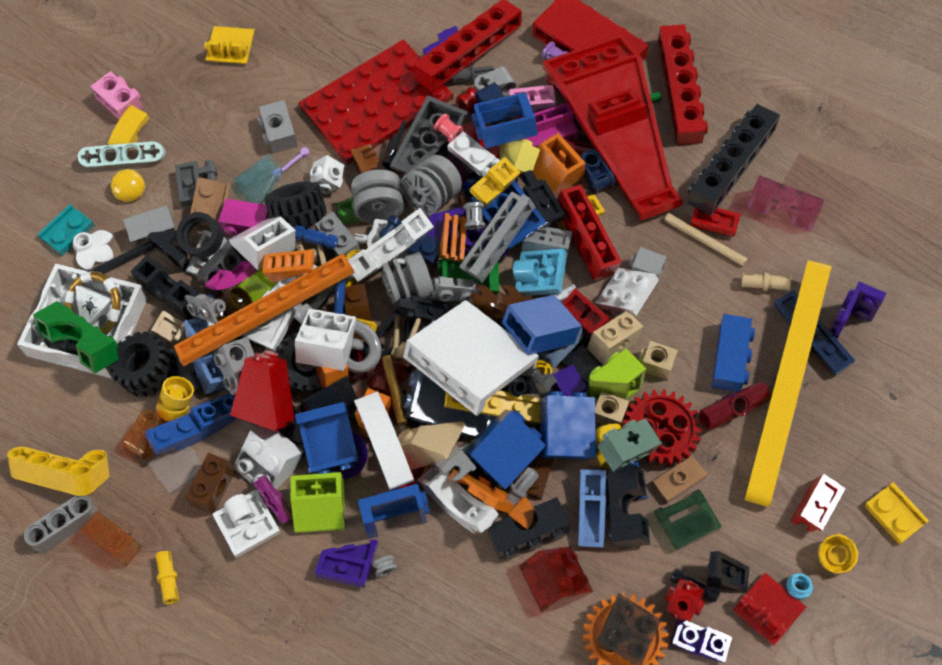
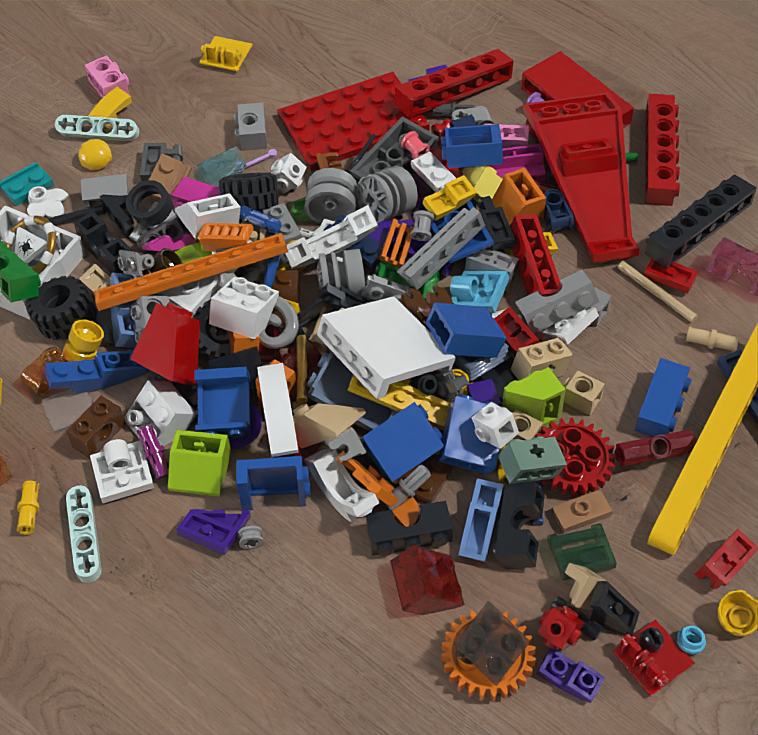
camera: 10 degrees right, 10 degrees down
none -> light aqua beam [66,485,102,583]
none -> white brick [472,402,519,449]
none -> light grey arch [515,270,599,334]
none -> tan panel [565,563,606,611]
none -> black hinge [639,627,664,653]

